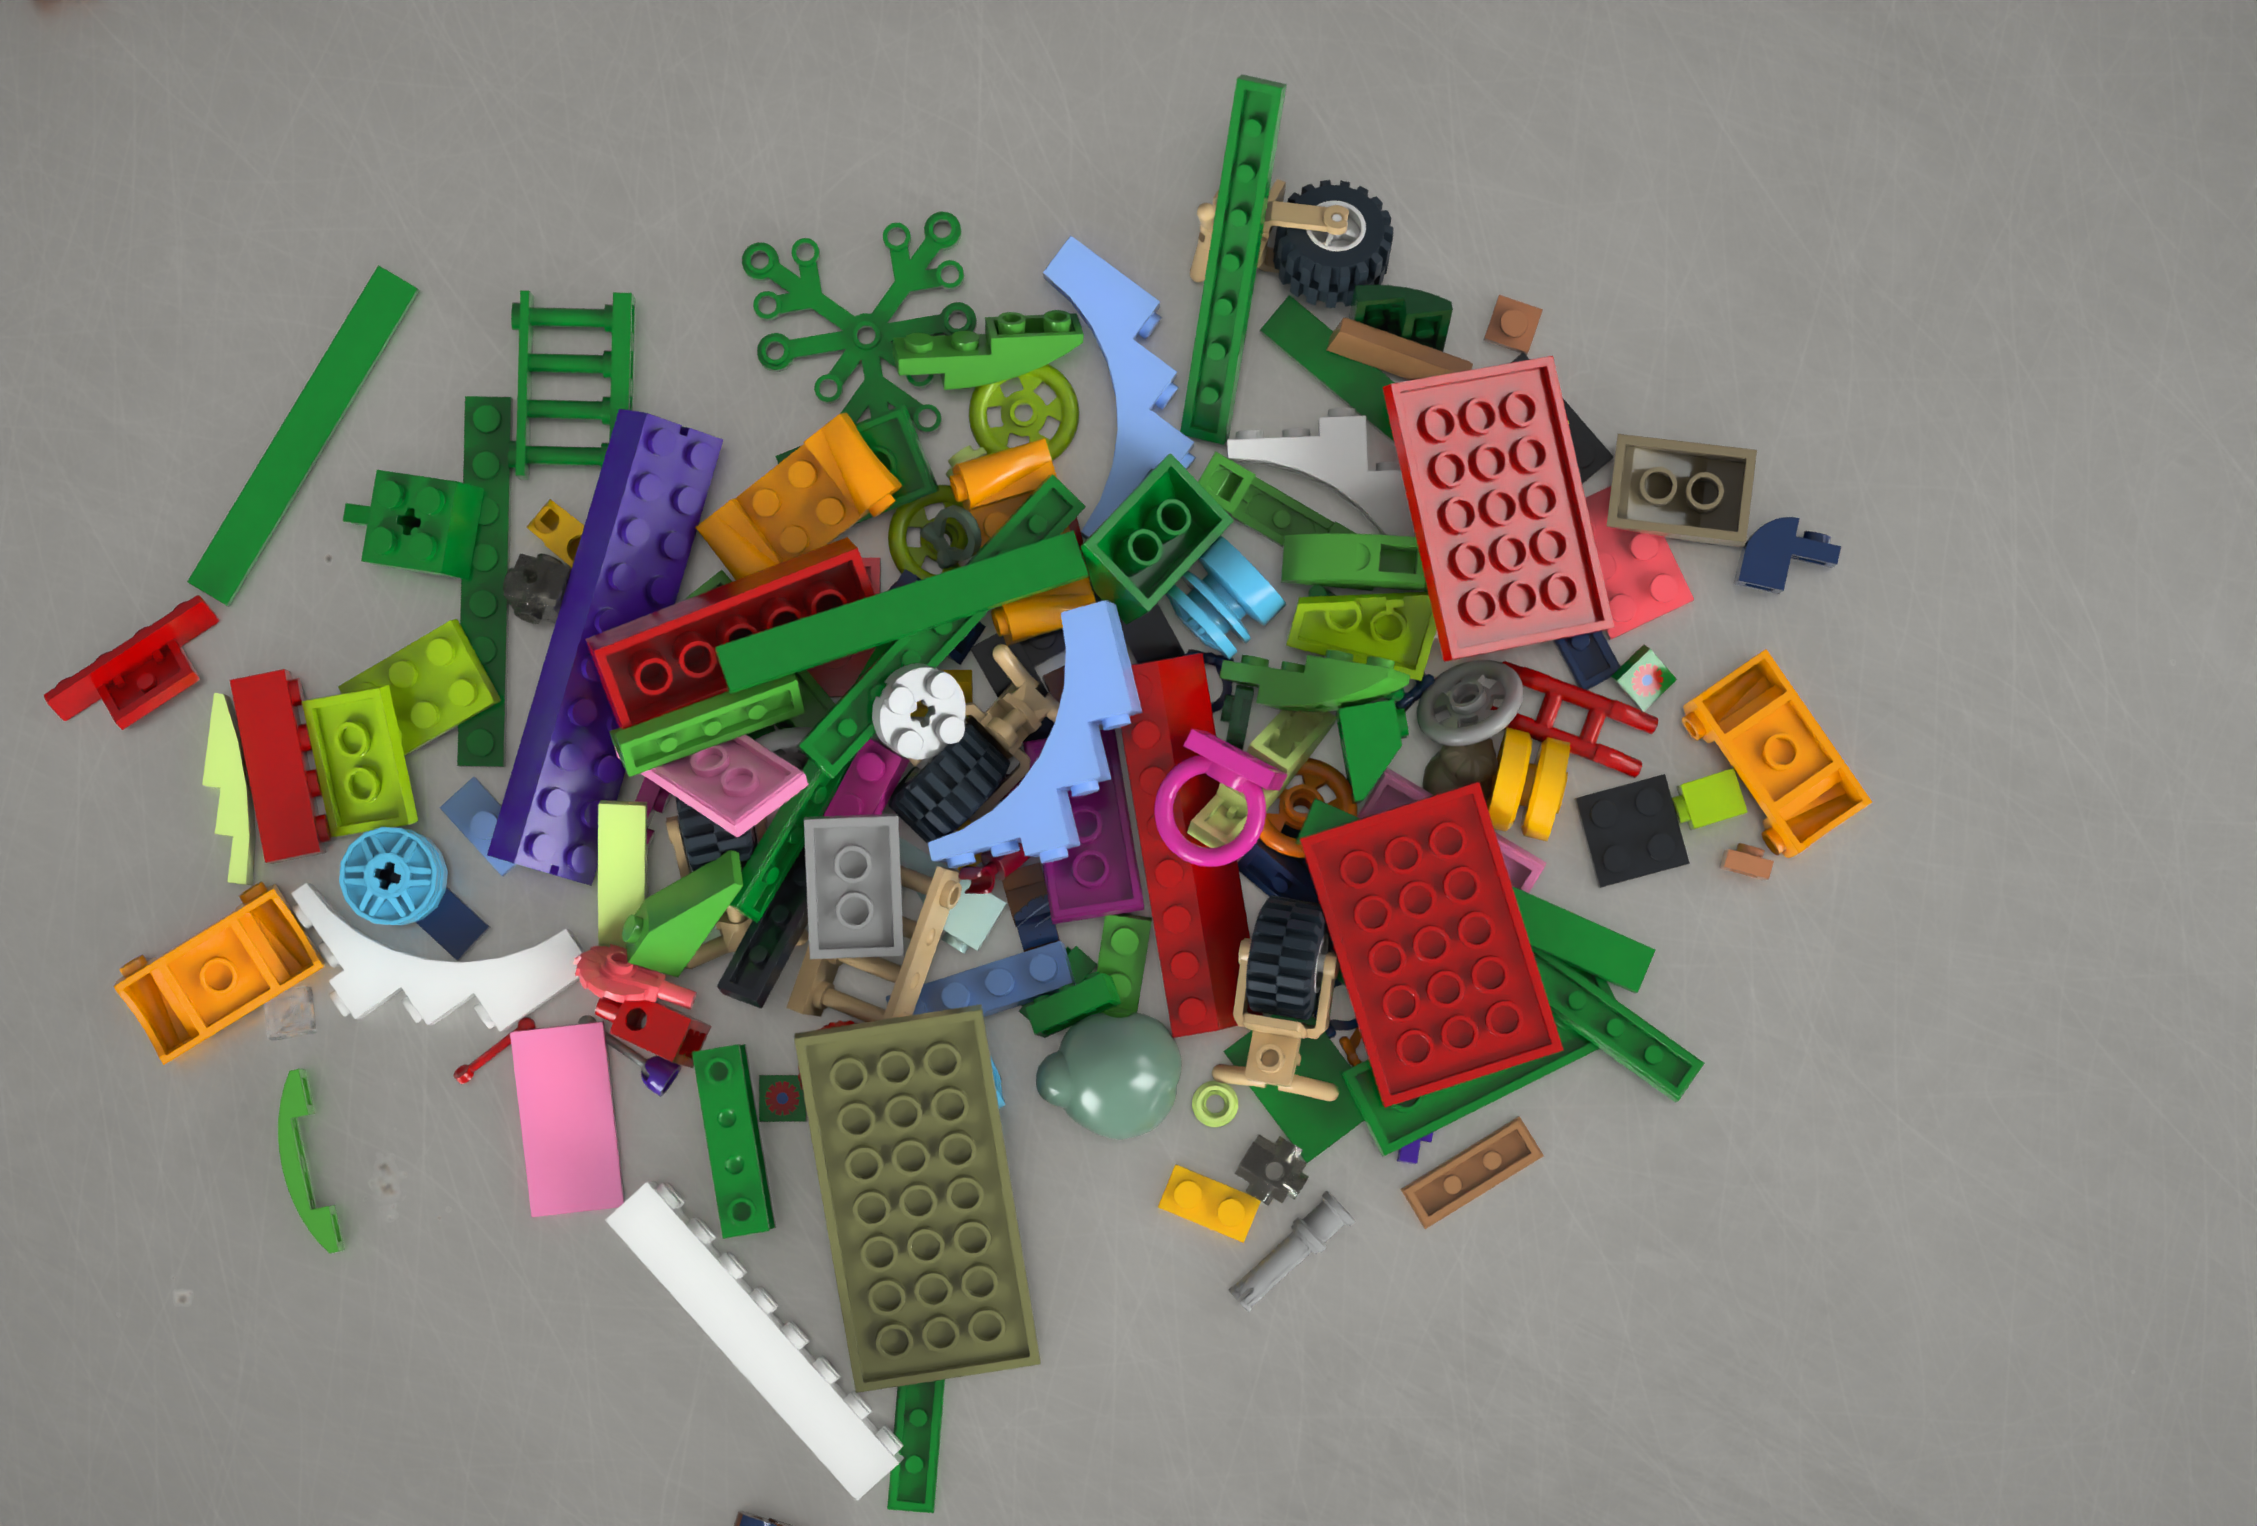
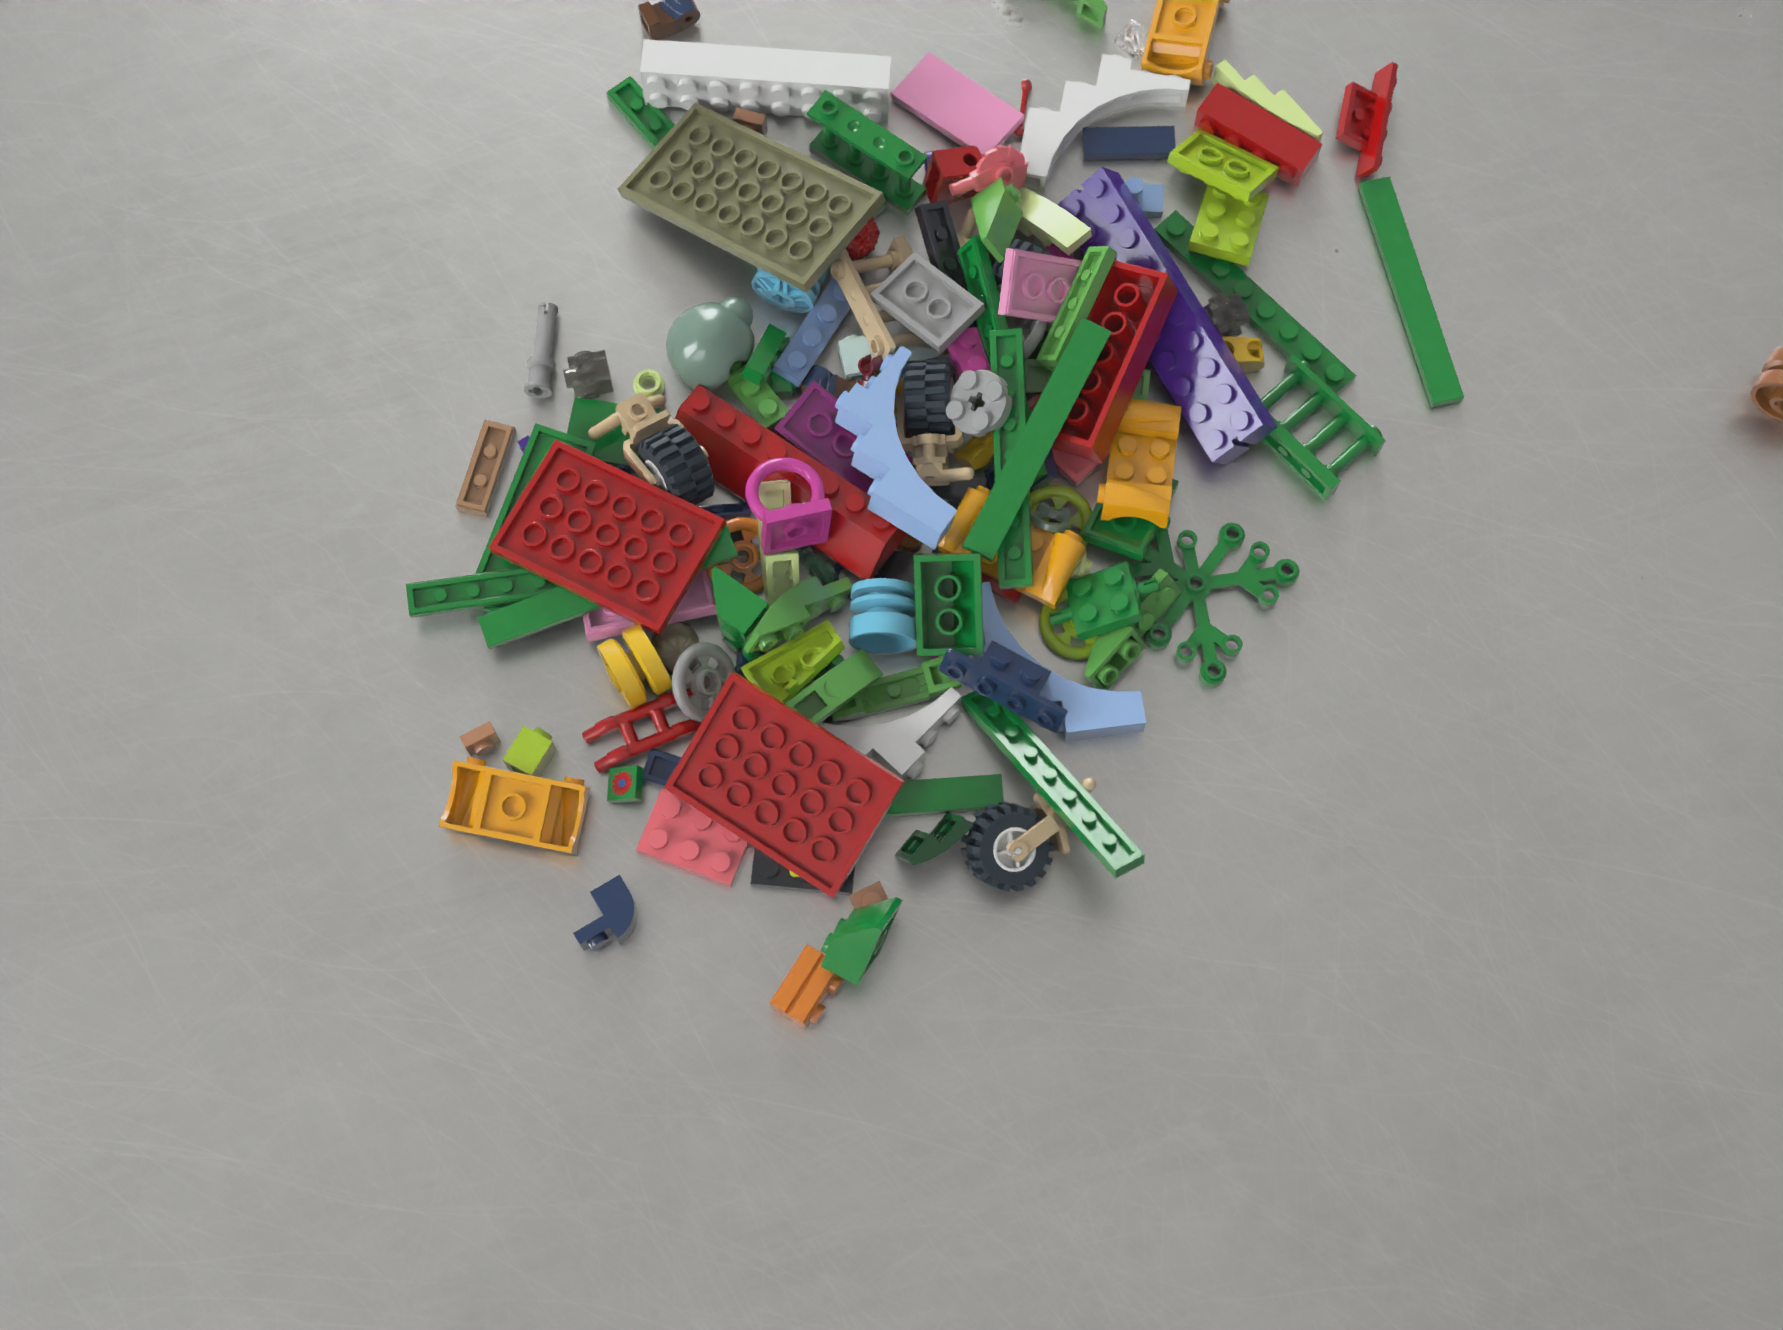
camera: 135 degrees right, 15 degrees down
medium azure wheel [339,827,448,925] -> none
green hinge [343,470,484,580] -> none
yellow plate [1158,1164,1261,1243] -> none
medium nougat tile [1327,317,1473,380] -> none
black plate [1574,774,1690,888] -> none
dark tan slope [1606,434,1757,548] -> none
none -> nougat plate [733,107,767,136]
none -> orange brick [770,945,844,1029]
none -> green slope [820,897,903,986]
none -> dark blue bracket [939,640,1068,733]
none -> green plate [1049,561,1160,641]

